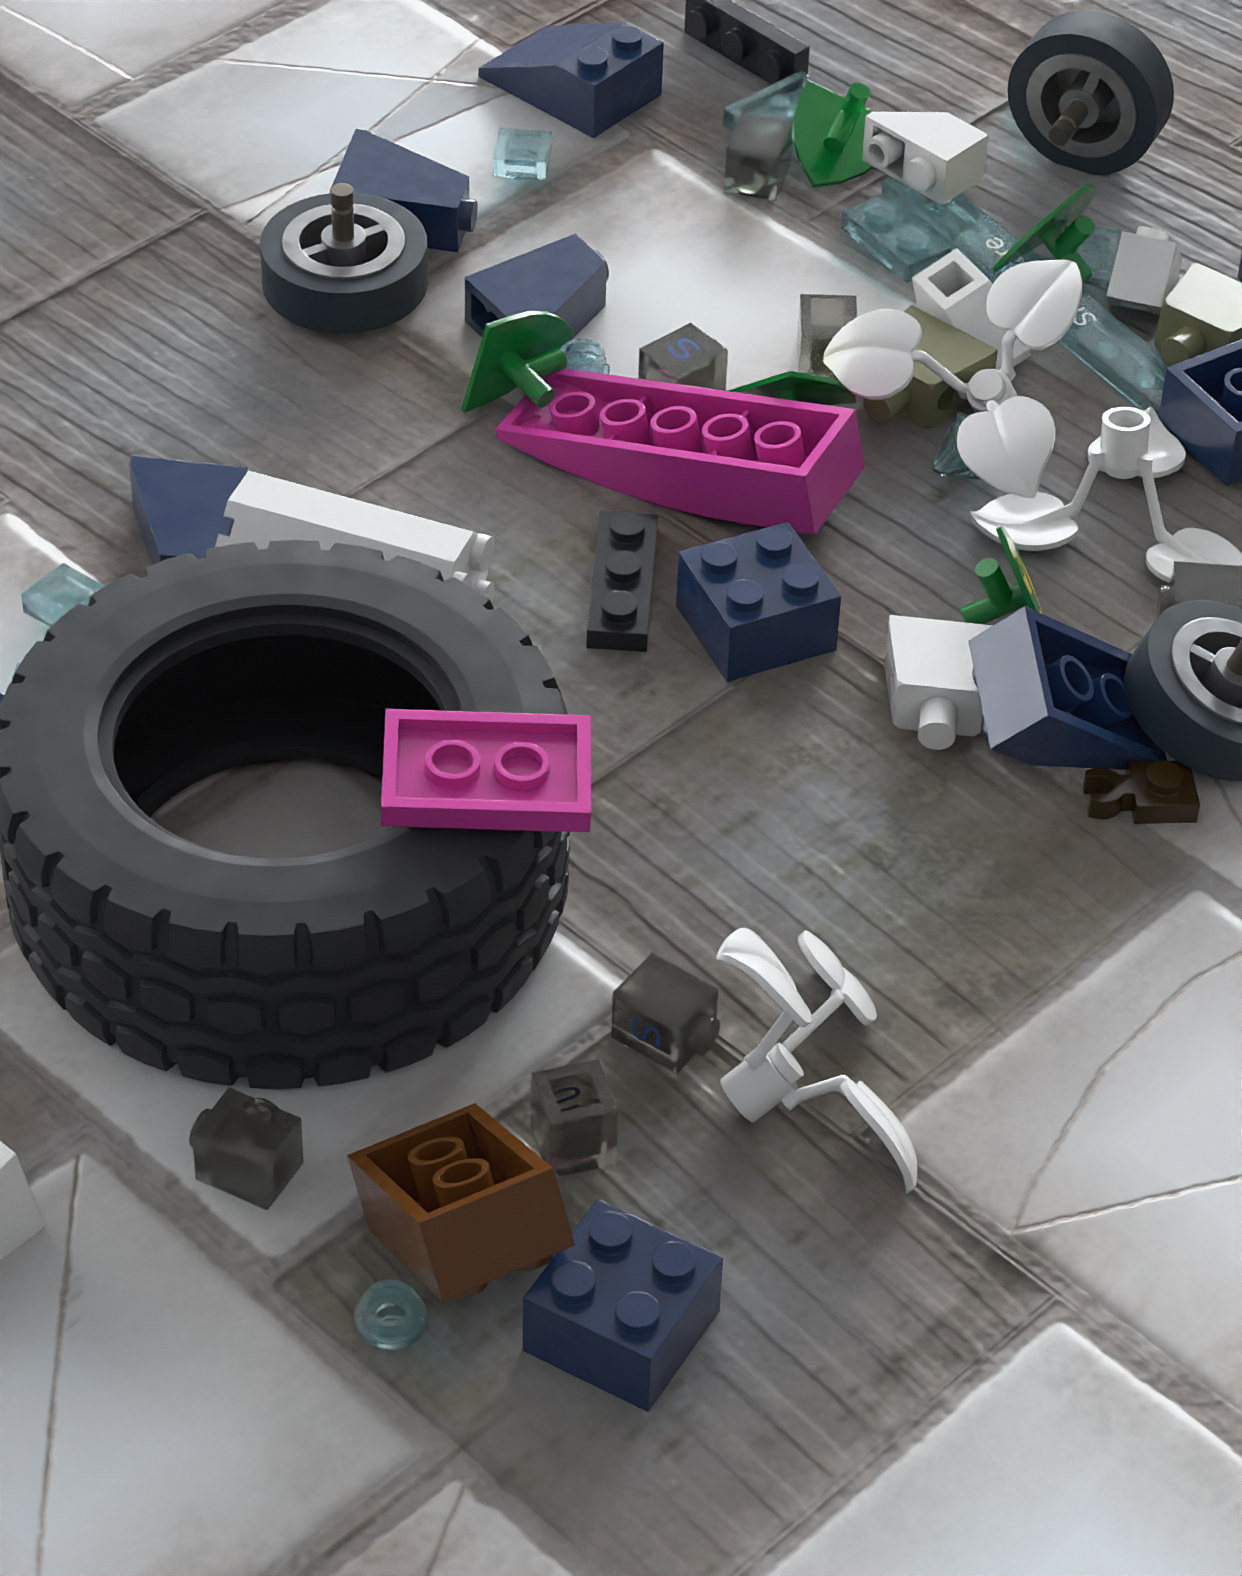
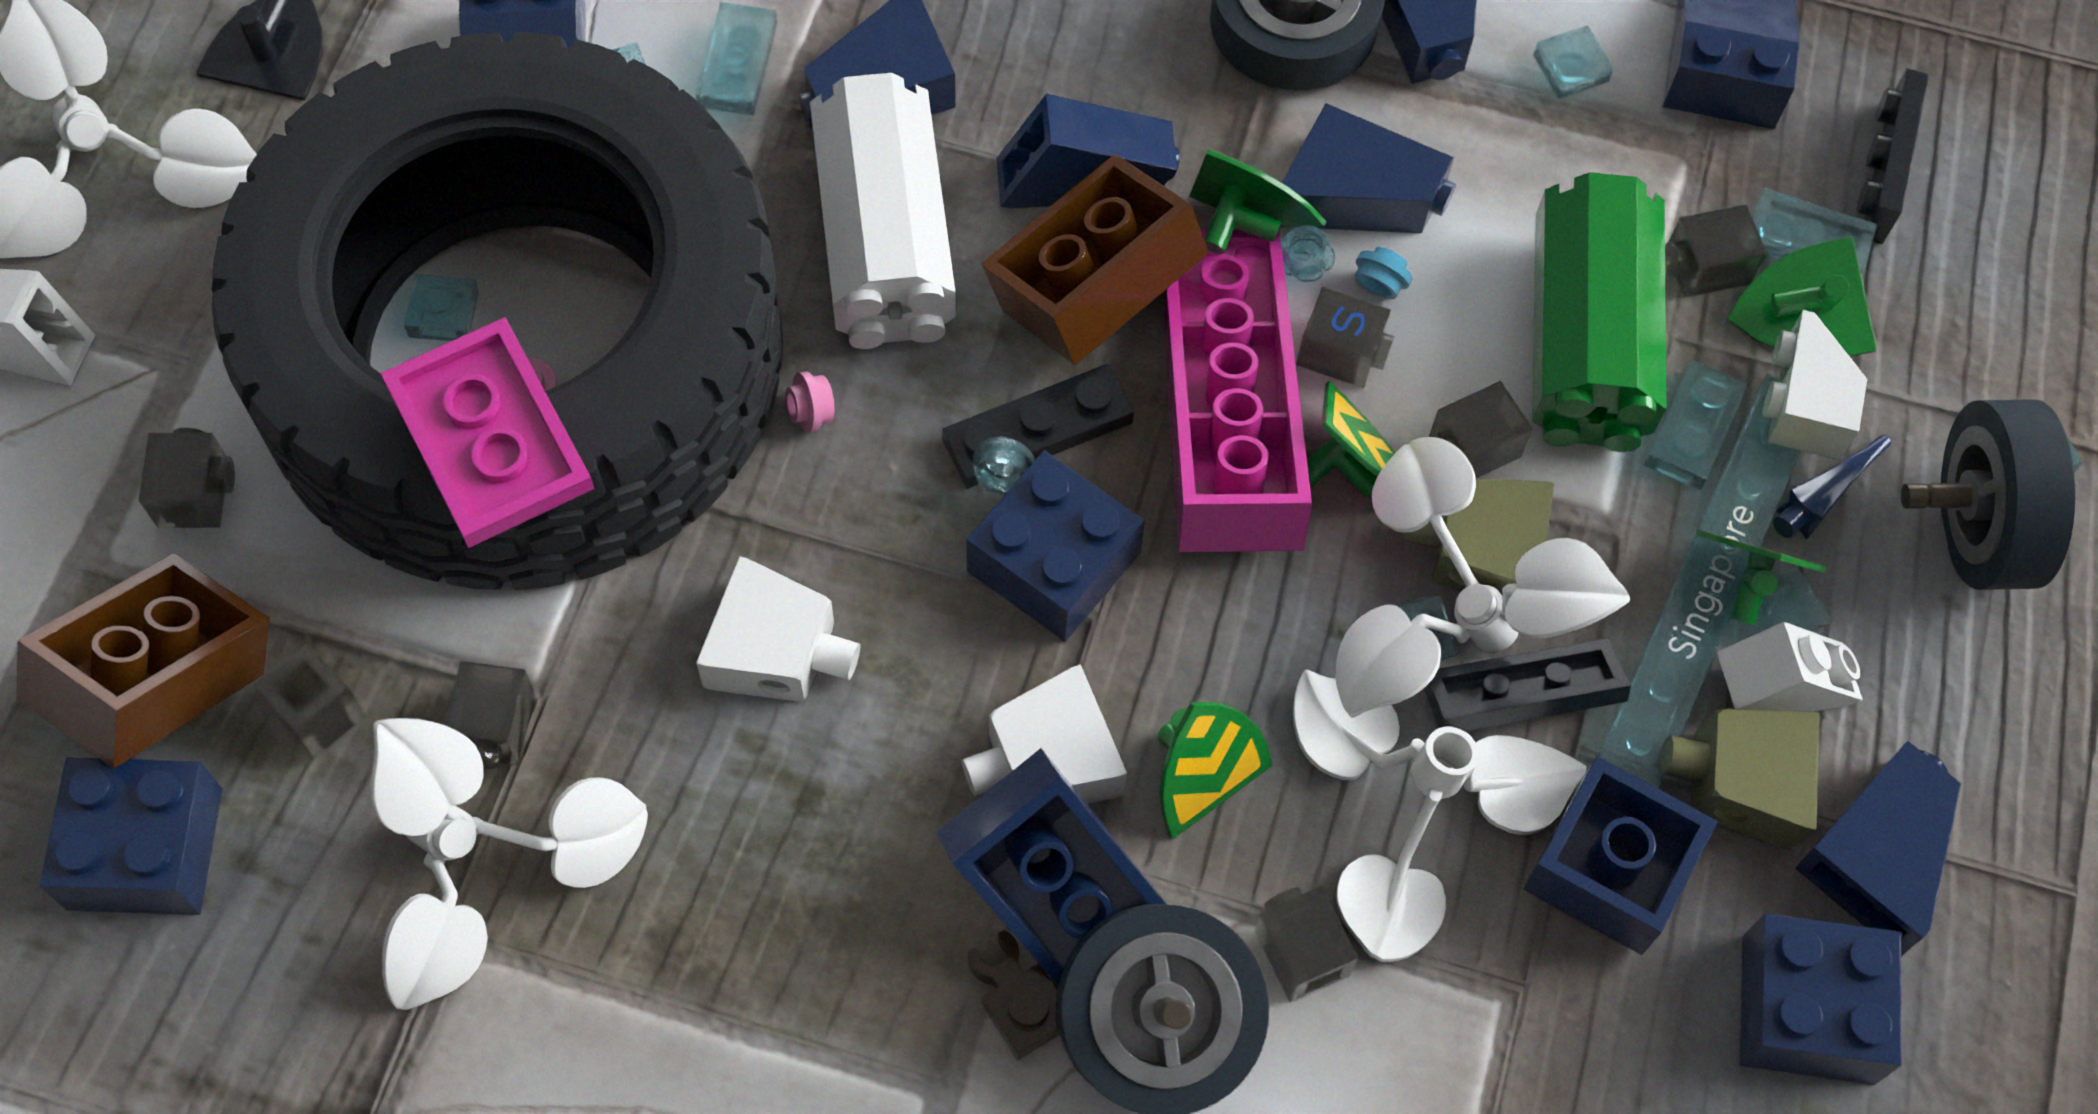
camera: 60 degrees right, 20 degrees up
white slope [912,248,1031,370] -> none
none -> white torso [696,556,861,702]
none -> clear light blue plate [972,437,1035,495]
none -> reddish brown brick [981,154,1209,365]
none -> dark blue slope [996,94,1180,209]
none -> medium azure plate [1354,247,1413,299]
none -> black plate [1424,638,1631,731]
none -> green brick [1532,172,1666,452]
none -> dark blue piece [1773,435,1892,539]

